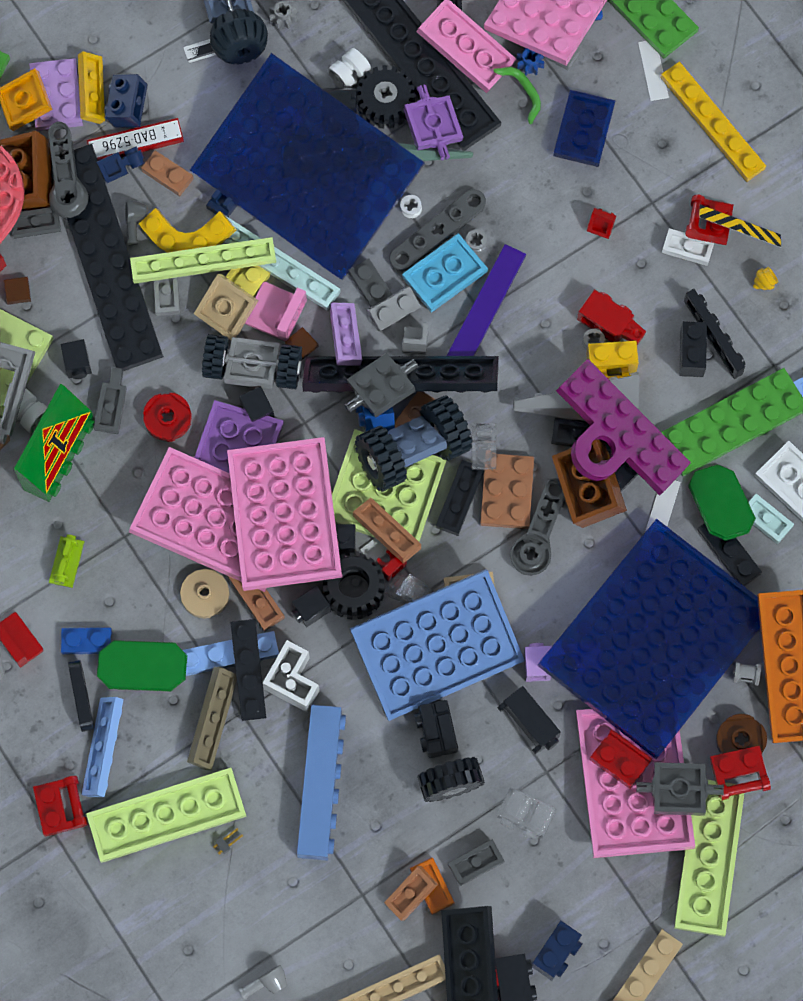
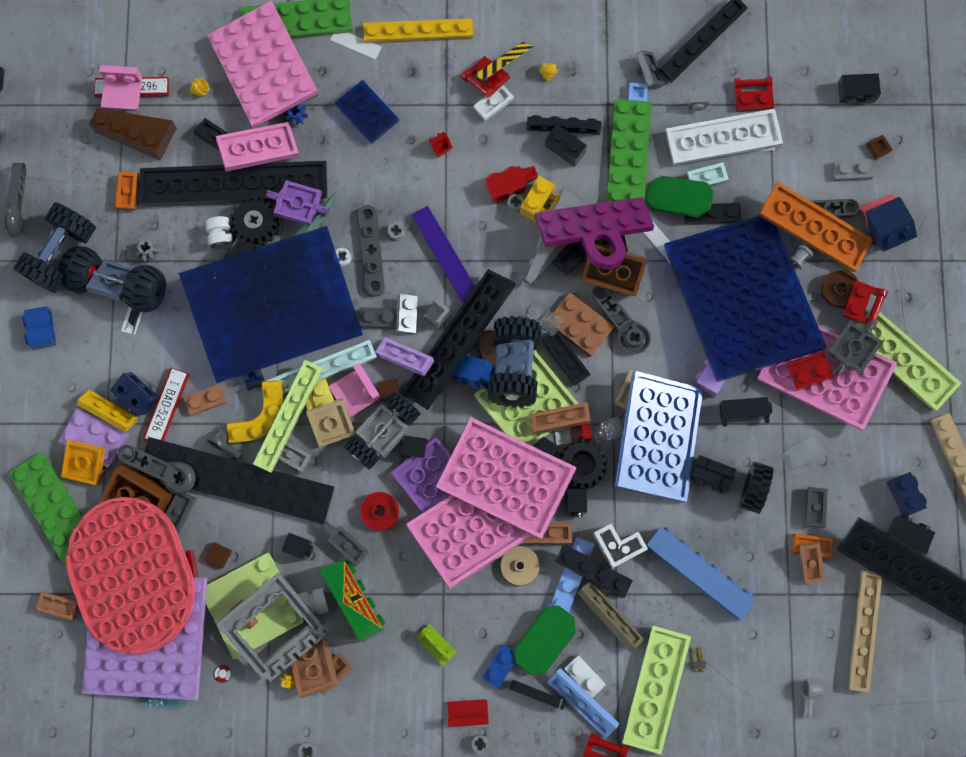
camera: 55 degrees left, 5 degrees up
dark blue plate [97,146,145,183] -> none
dark grey plate [344,353,418,418] -> none
medium azure plate [402,233,488,313] -> none
bright green animal [493,67,541,124] -> none
none -> white plate [564,655,606,698]

